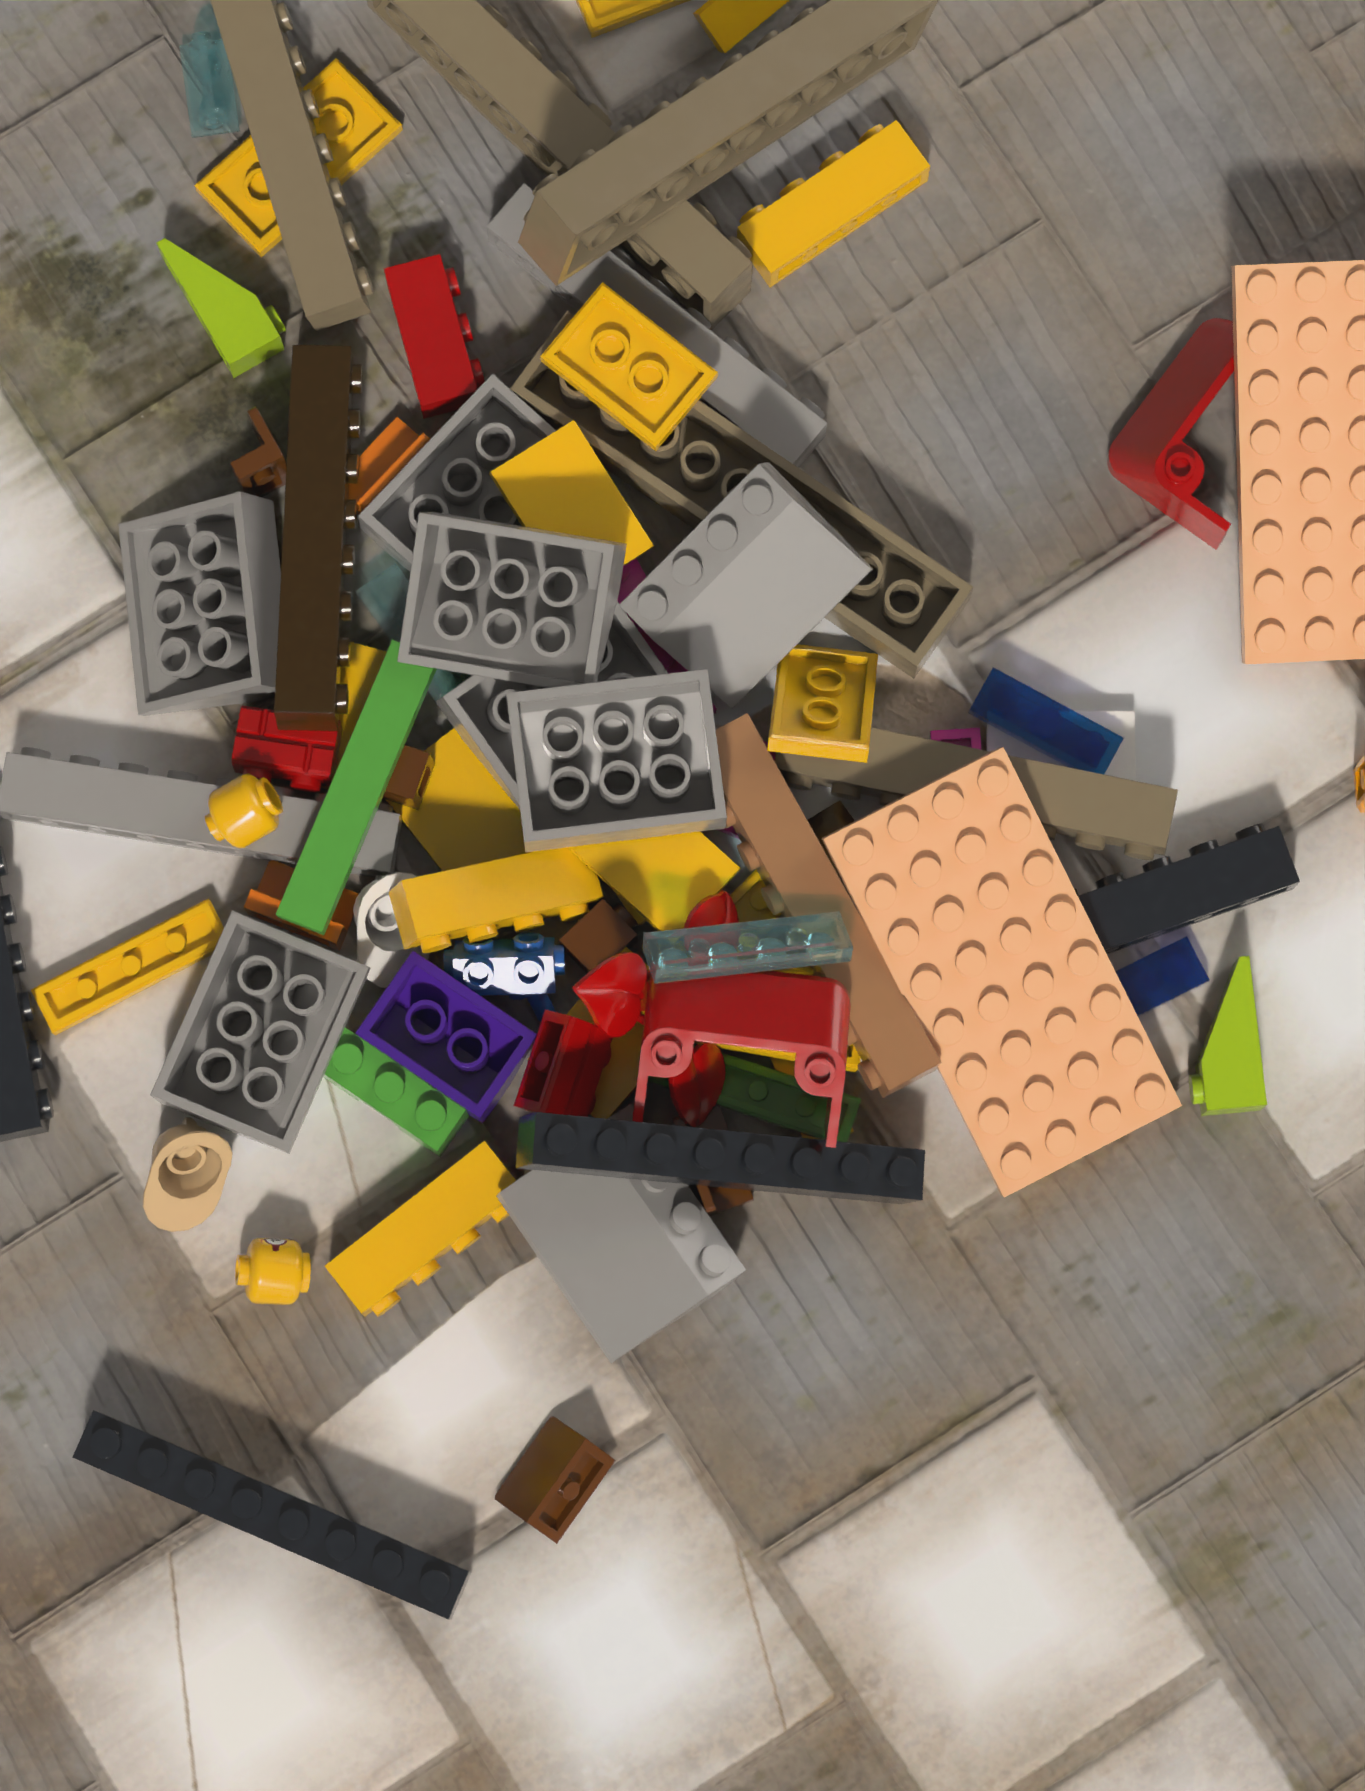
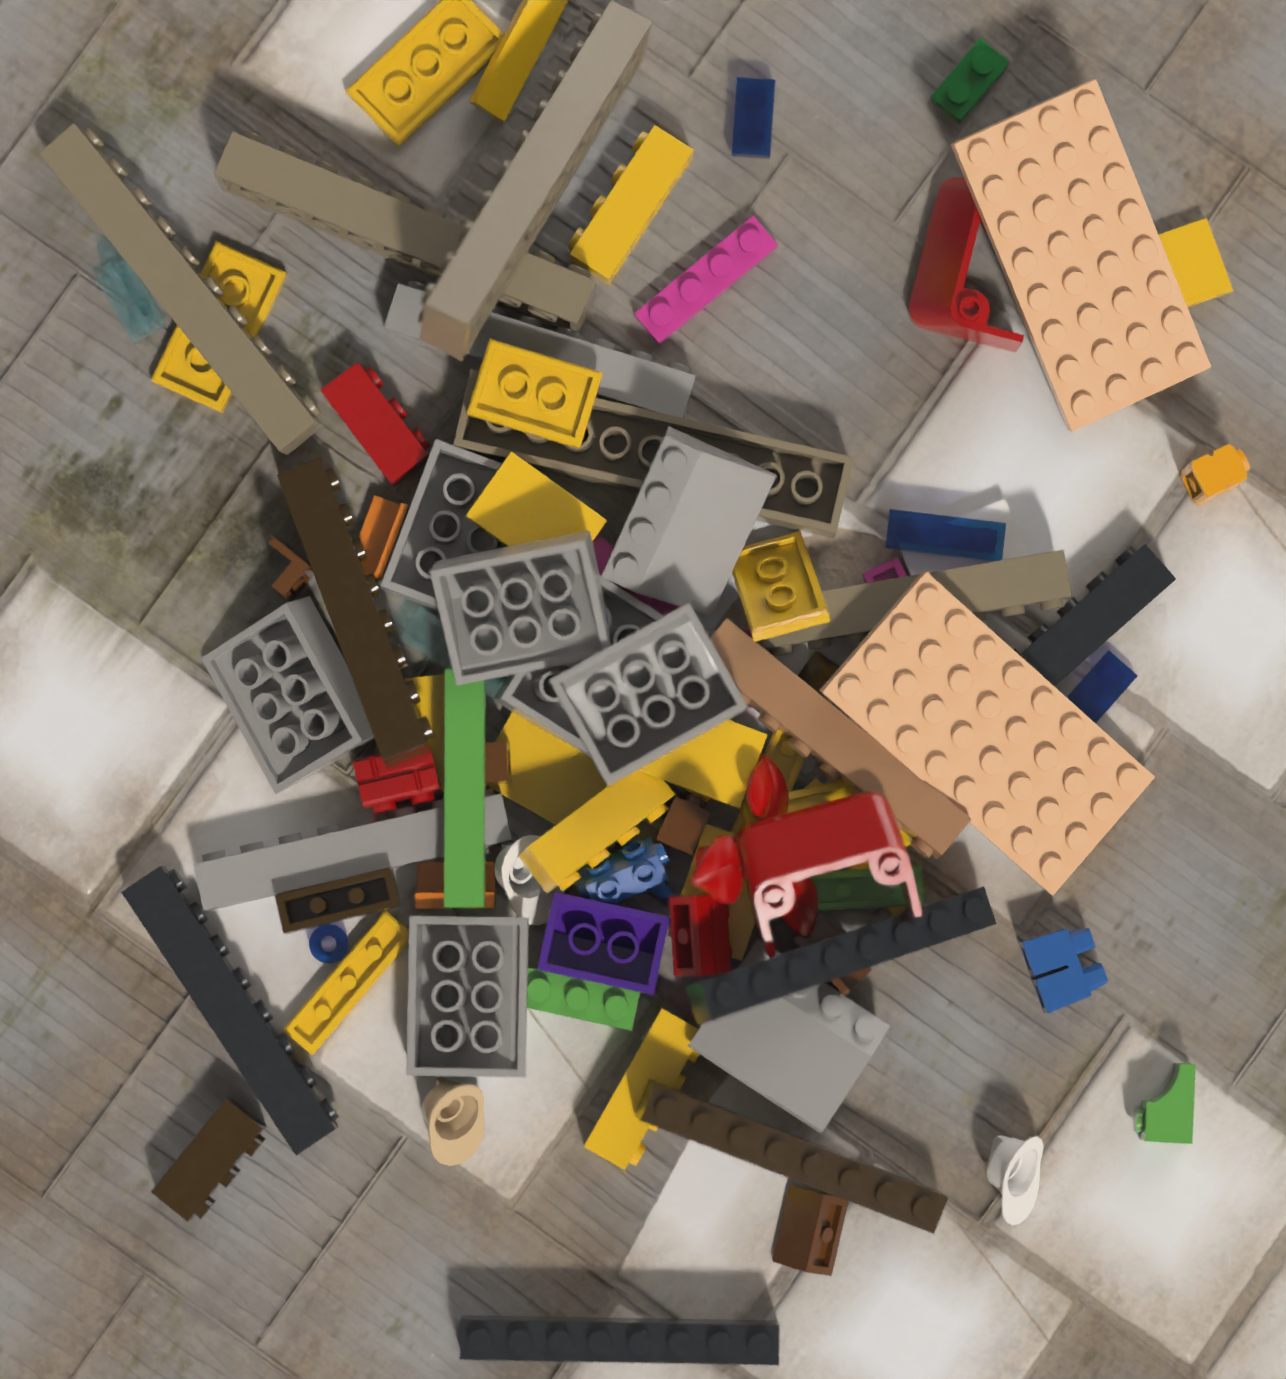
camera: 25 degrees left, 5 degrees up
lime slope [156,238,286,378] -> none
yellow head [205,774,283,849] -> none
yellow head [235,1238,311,1305] -> none
clear light blue plate [642,911,853,984] -> none
lime slope [1189,956,1267,1116] -> none
none -> dark brown brick [274,867,402,934]
none -> clear blue plate [309,924,349,963]
none -> dark pink plate [634,215,778,345]
none -> dark brown brick [635,1079,948,1234]
none -> clear blue plate [731,77,775,159]
none -> green plate [930,38,1010,124]
none -> white piece [986,1135,1043,1225]
none -> blue hips [1018,928,1108,1014]
none -> bright green arch [1134,1063,1196,1144]

